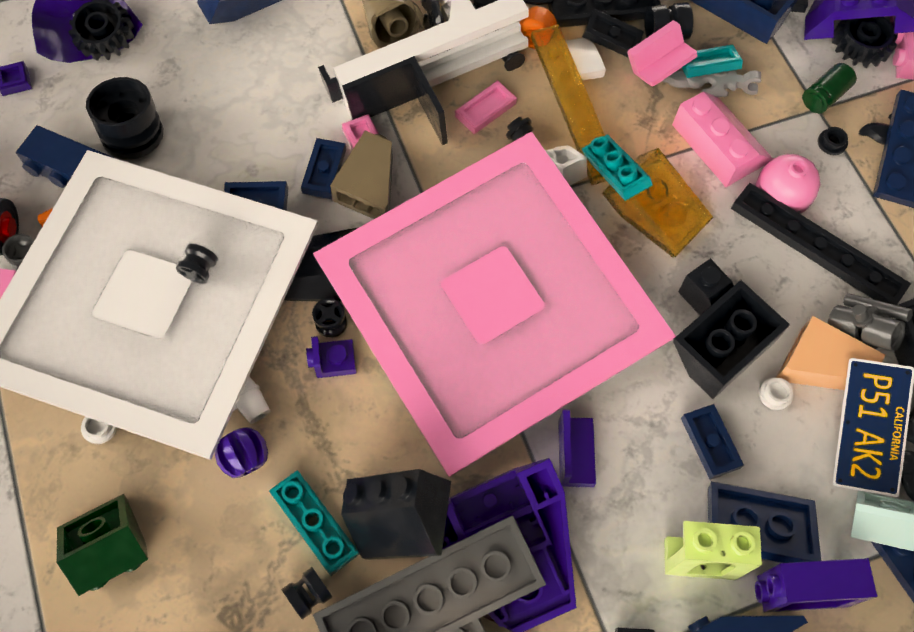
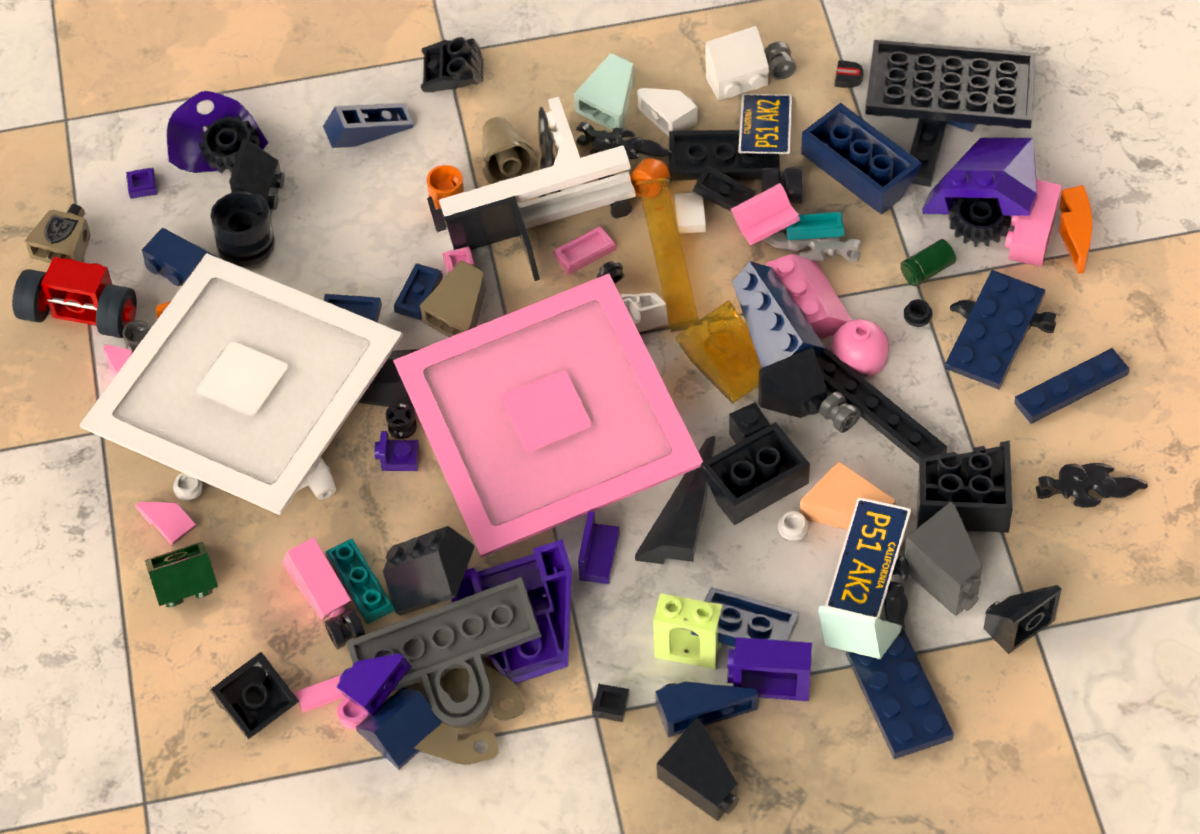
camera: 15 degrees right, 10 degrees down
black wheel [176,243,218,284] -> none
dark purple piece [215,427,268,478] -> none
teal tile [582,134,653,201] -> none
dark blue plate [681,404,744,480] -> none
dark grey pin [828,293,913,351] -> none
none -> bright pink slope [135,502,196,546]
none -> black slope [229,139,285,215]
none -> bright pink slope [282,537,351,620]
none -> orange wheel [426,165,464,210]
none -> black wedge [635,436,716,564]
none -> wedge [732,261,826,368]
none -> black slope [758,347,827,418]
none -> dark grey wheel [819,392,861,433]

